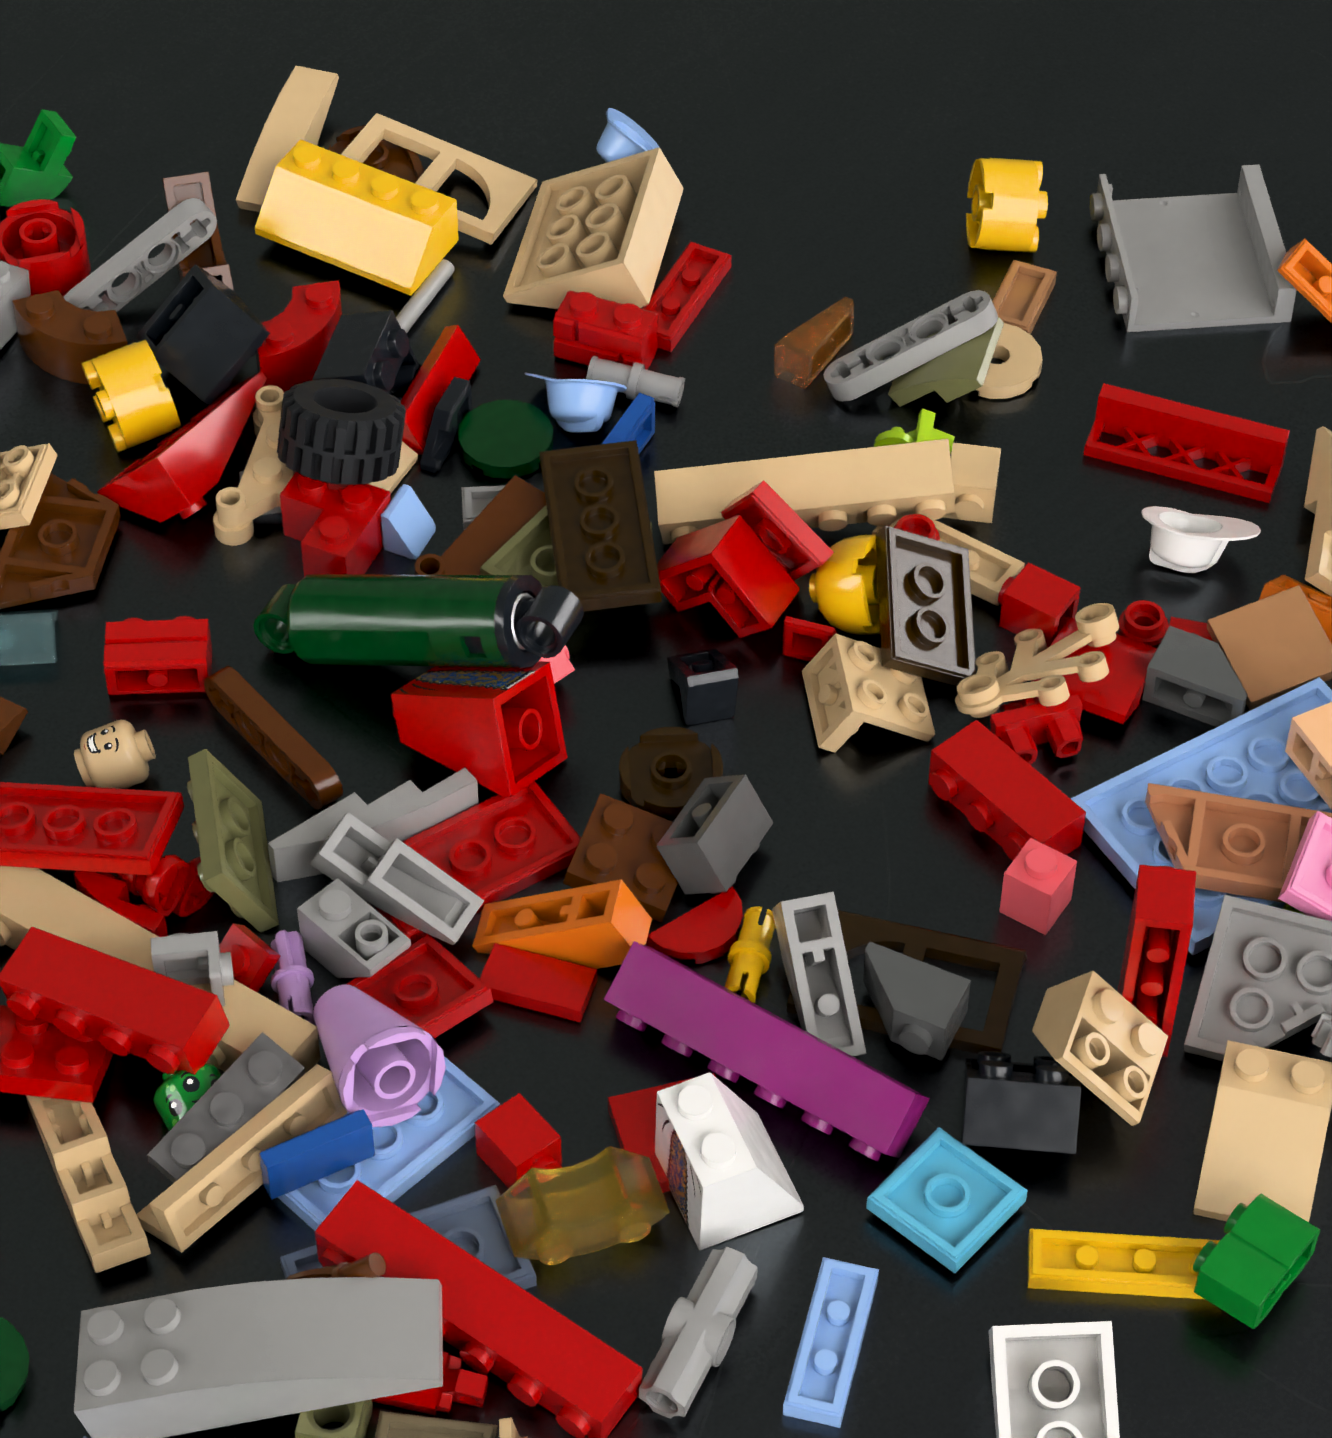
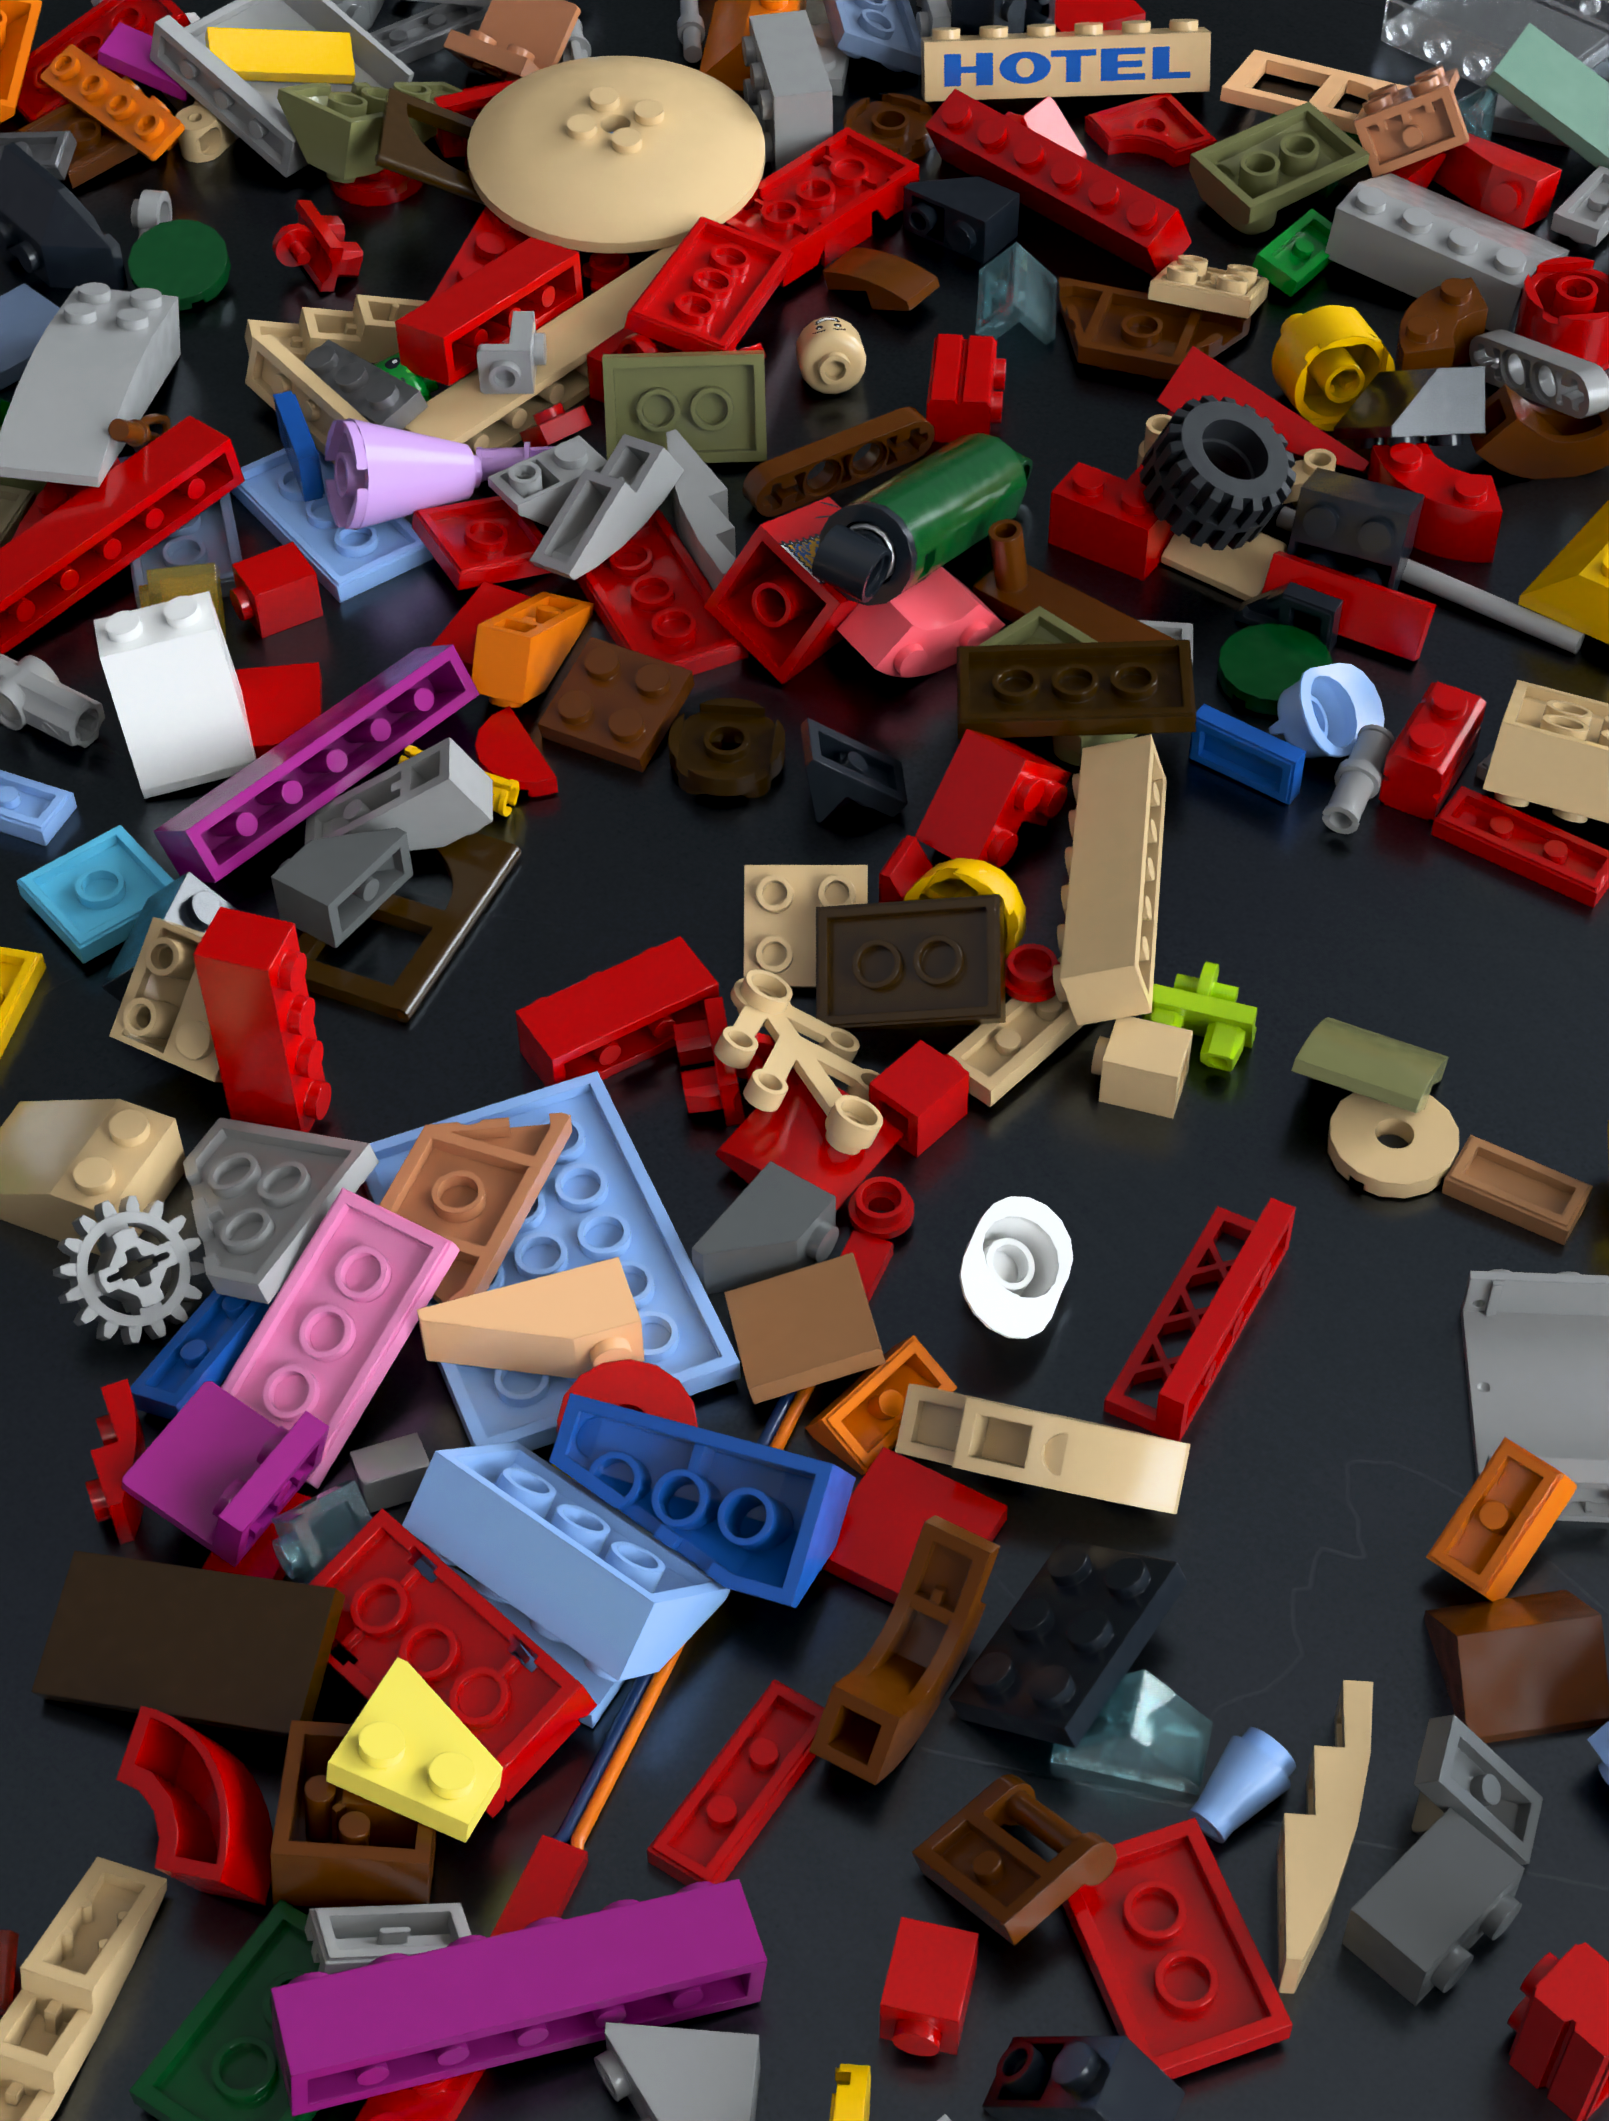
camera: 100 degrees right, 0 degrees up
light blue slope [381,484,436,559] -> none
dark grey brick [656,774,773,894] -> none
red tile [720,480,834,580] -> none
clear orange slope [774,297,854,389] -> none
light grey beam [823,290,998,402] -> none
coral brick [999,838,1077,935] -> none

